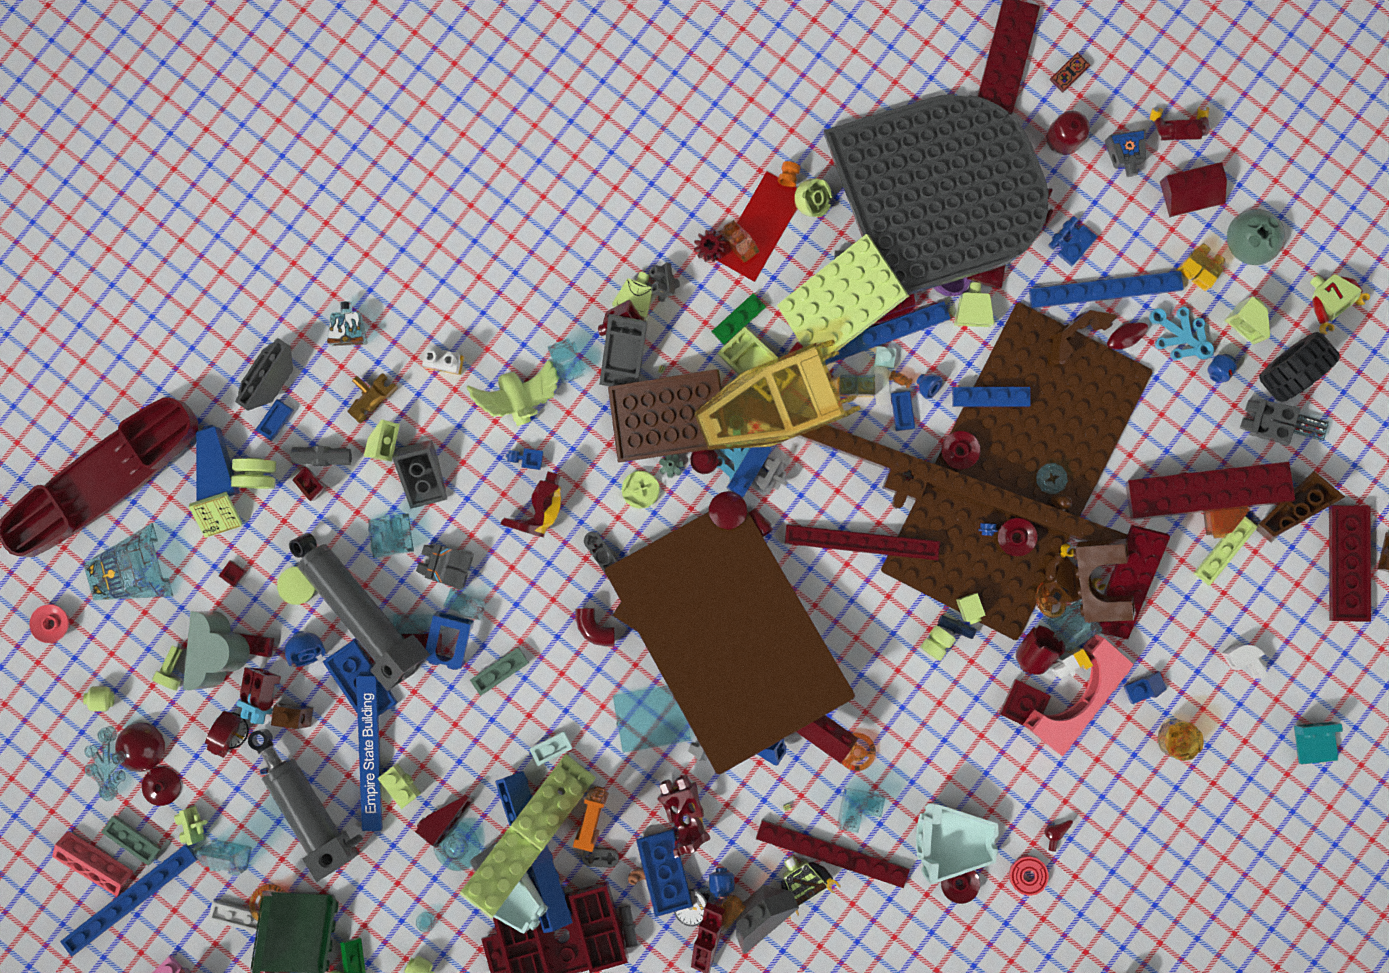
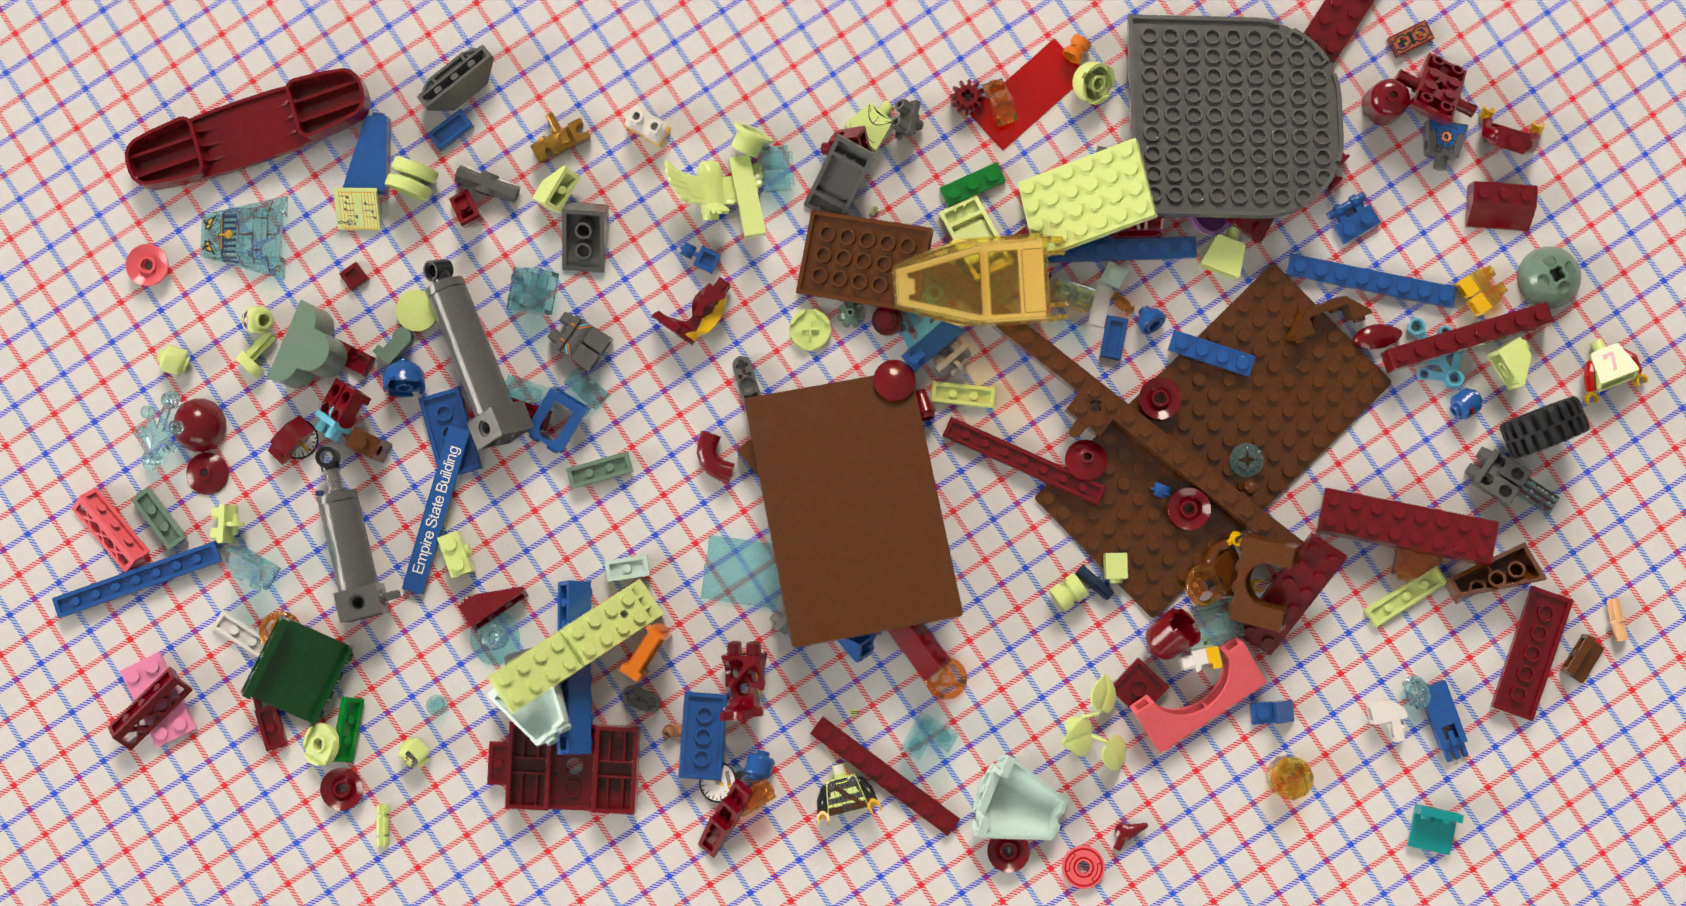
camera: 15 degrees right, 0 degrees up
torso [327,301,368,346] -> none
dark grey pin [618,905,638,948] -> none
dark grey wedge [736,885,799,954] -> none
none -> yellowish green head [241,306,274,334]
none -> sand green leg [373,328,414,365]
none -> yellowish green tile [728,155,766,239]
none -> yellowish green piece [731,121,773,158]
none -> yellowish green tile [931,381,996,409]
none -> yellowish green plant [1061,674,1126,772]
none -> dark red dish [1065,440,1107,481]
none -> dark red brick [1381,302,1554,374]
none -> dark red slope [1395,53,1478,125]
none -> clear light blue gear [1402,675,1431,709]
none -> blue hinge [1417,680,1468,763]

